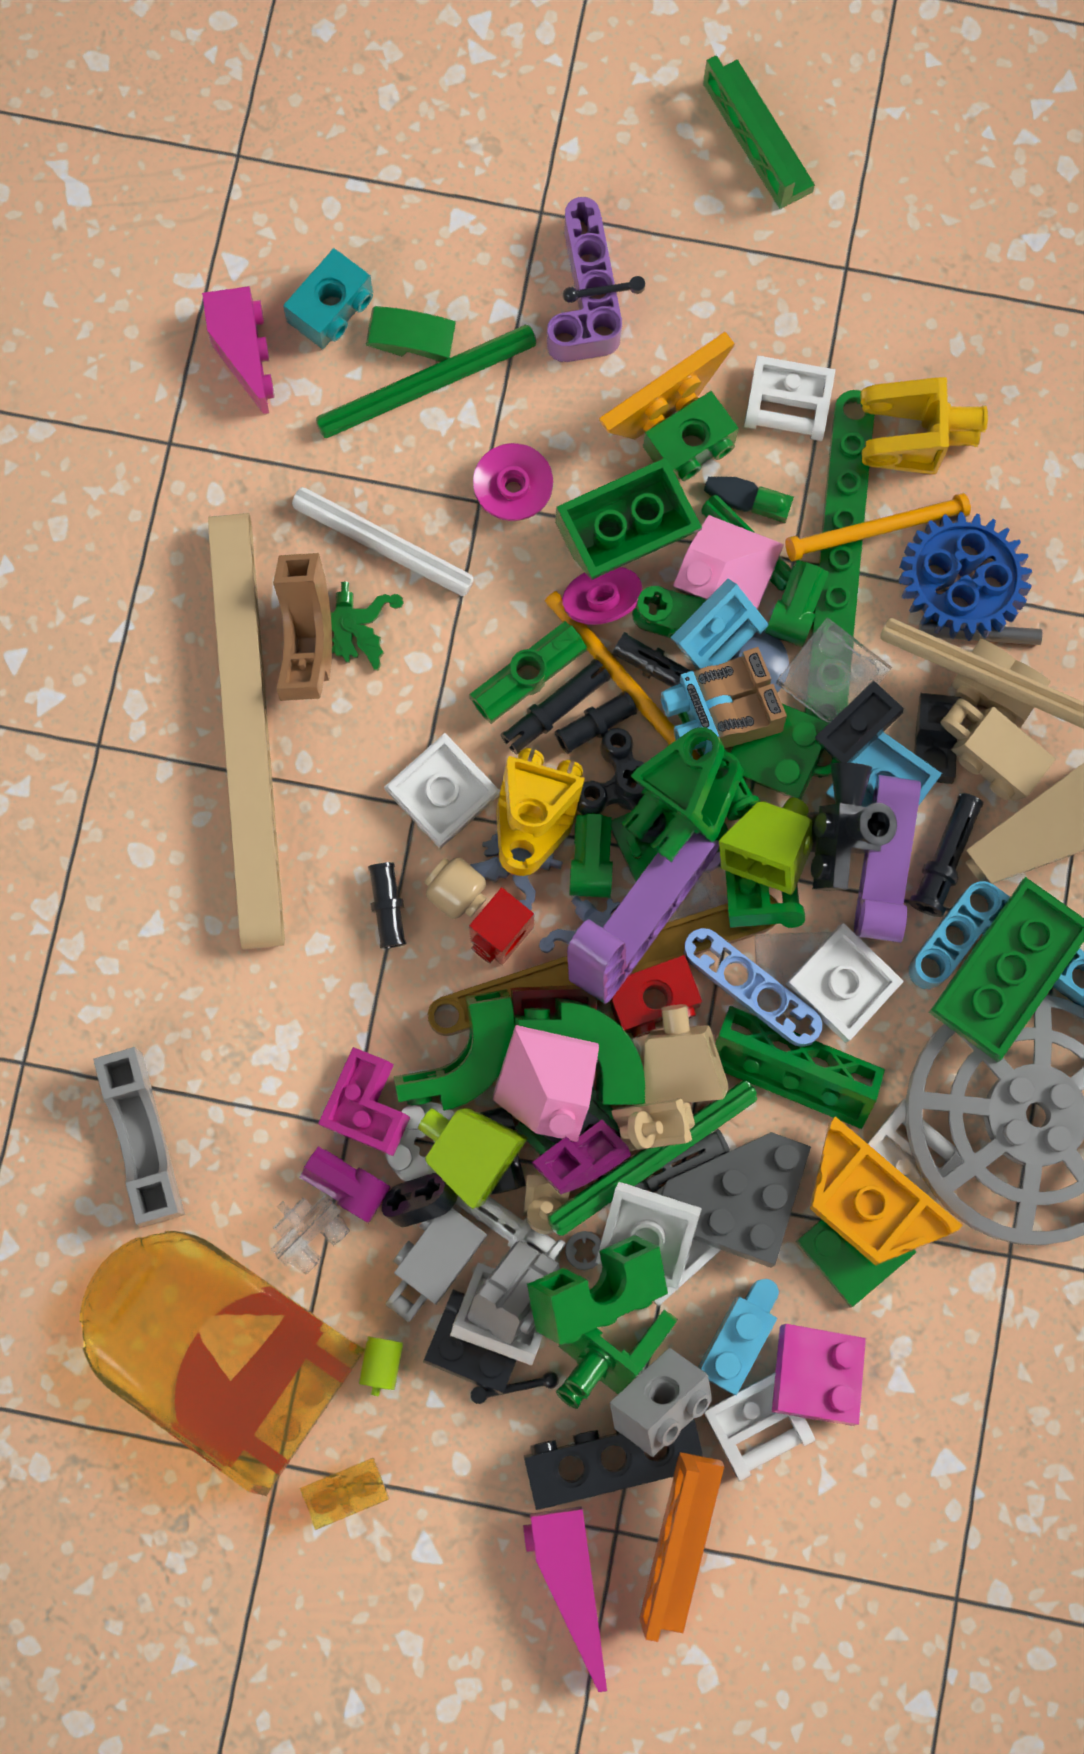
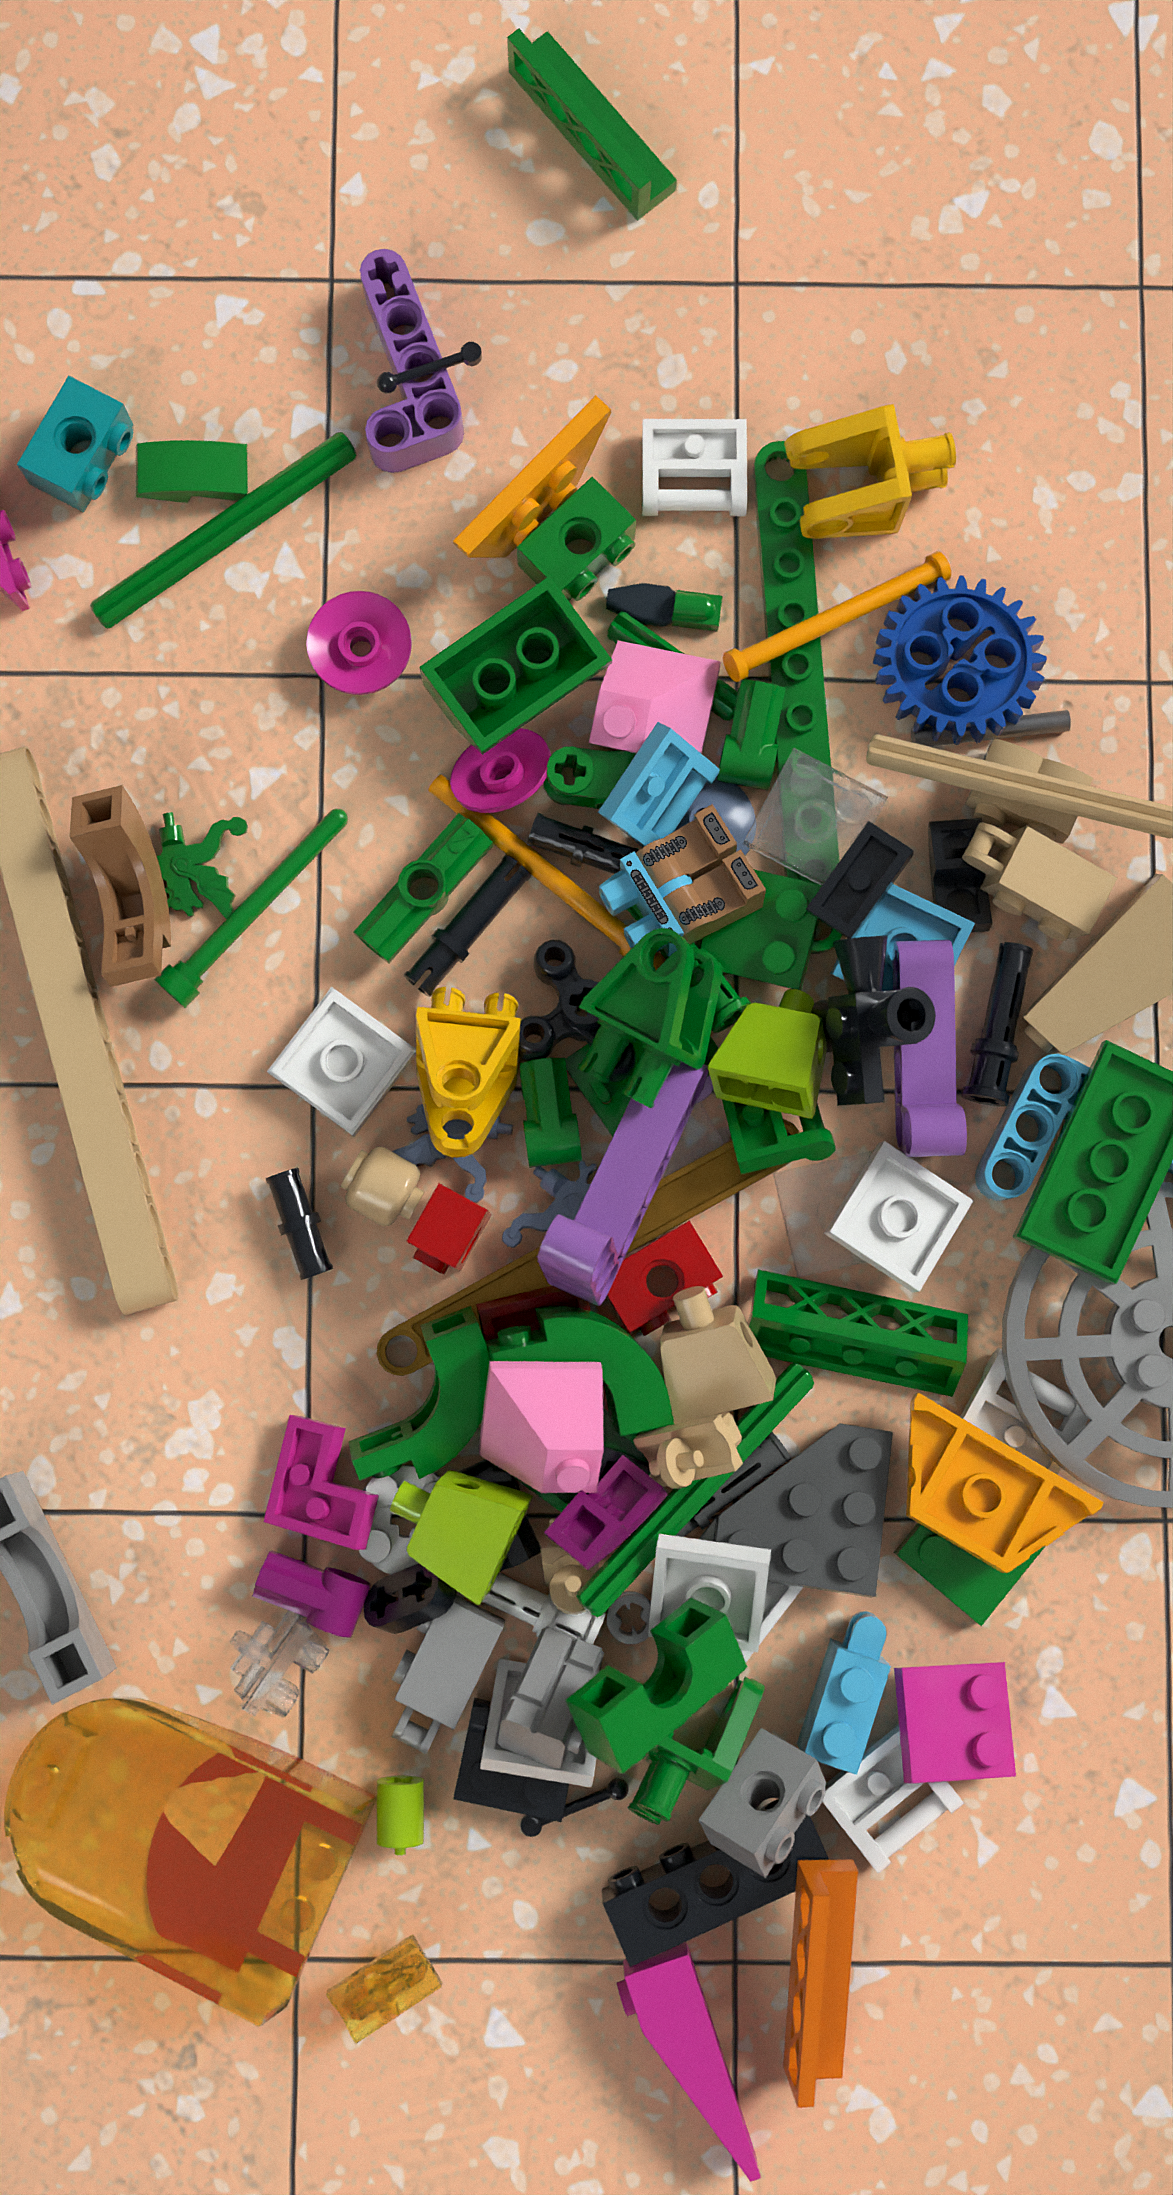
camera: 10 degrees left, 5 degrees up
white axle [292,487,473,596] -> none
black pin [555,691,637,754] -> none
light blue beam [684,928,822,1047] -> none
none -> green piece [154,808,348,1008]

